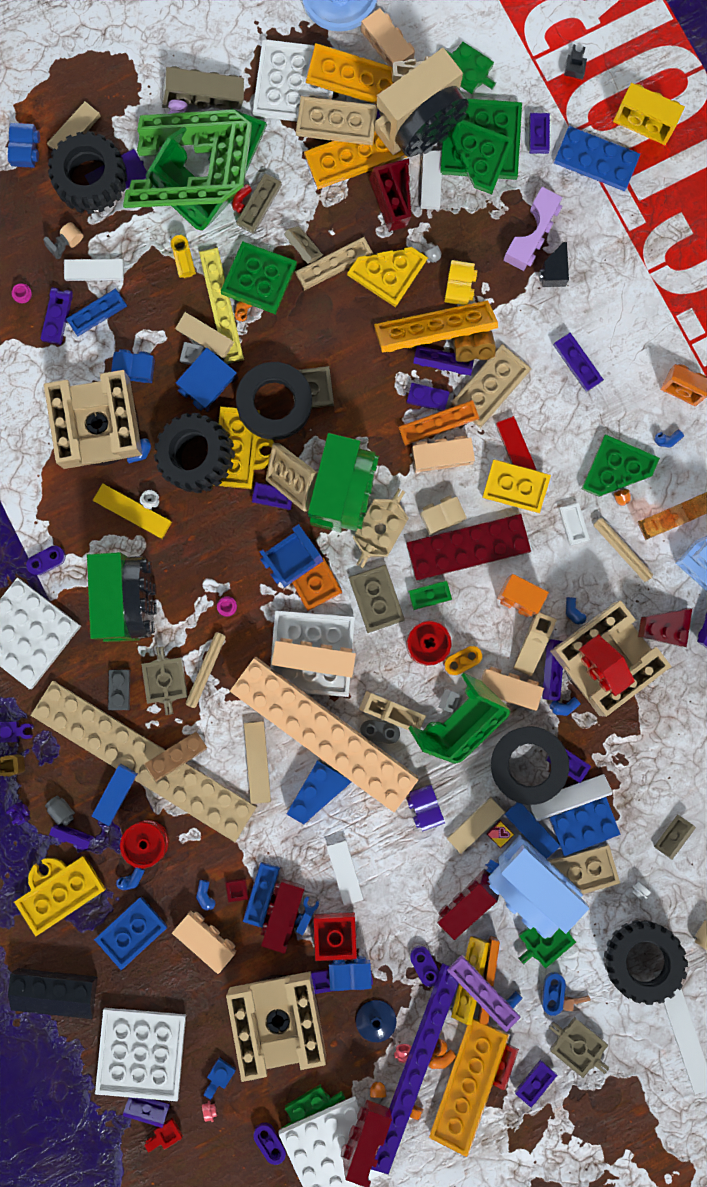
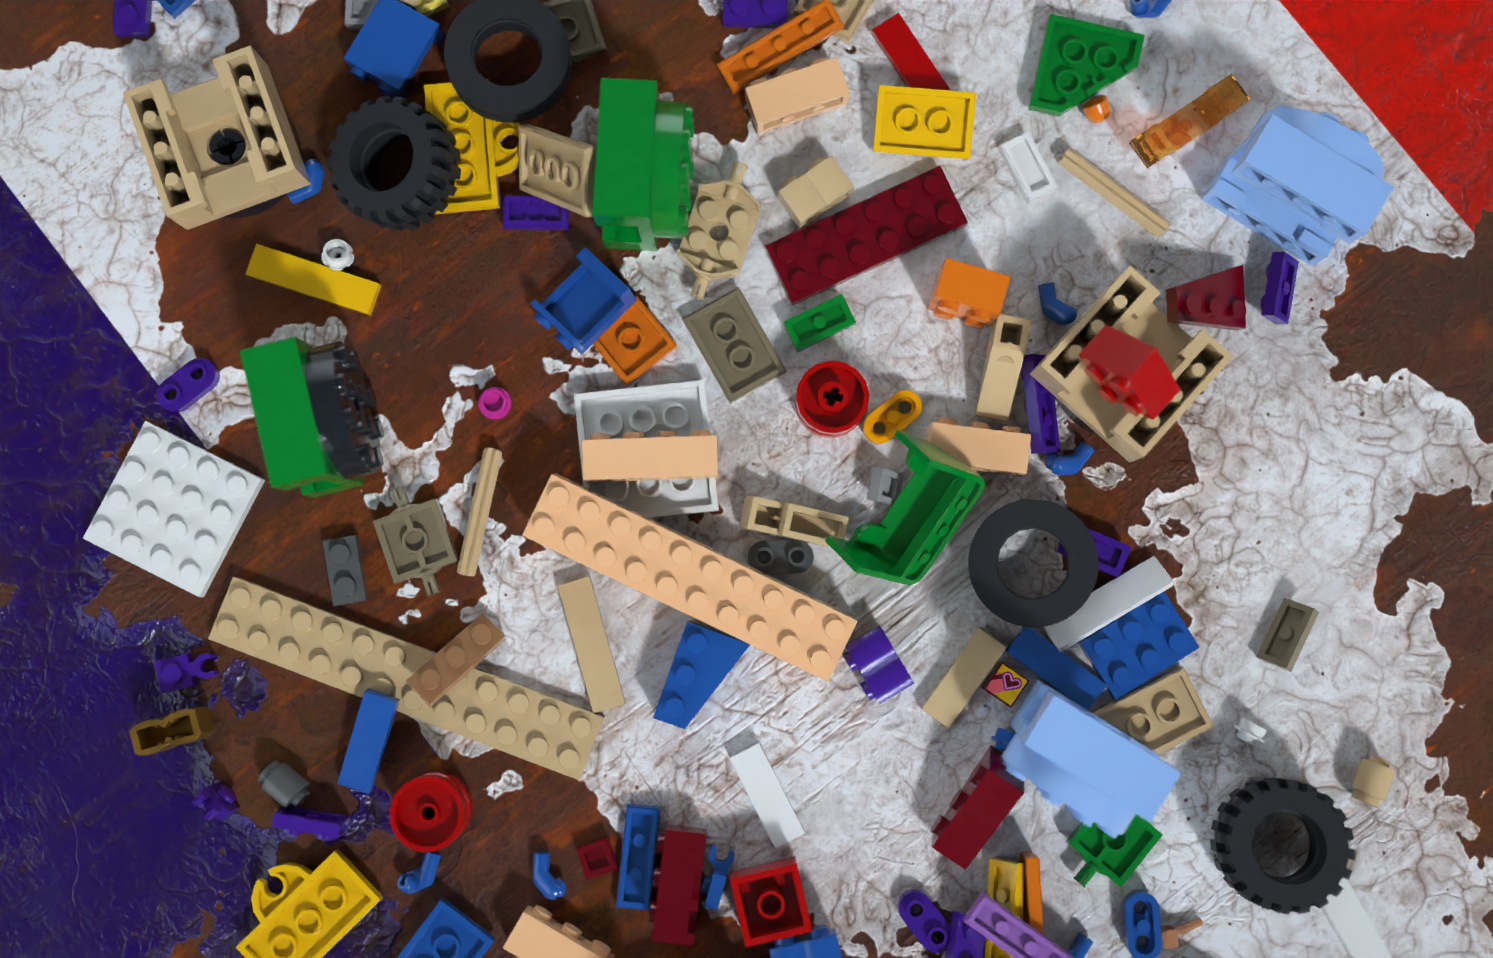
camera: 10 degrees left, 0 degrees up
blue brick [111,349,155,383] -> none

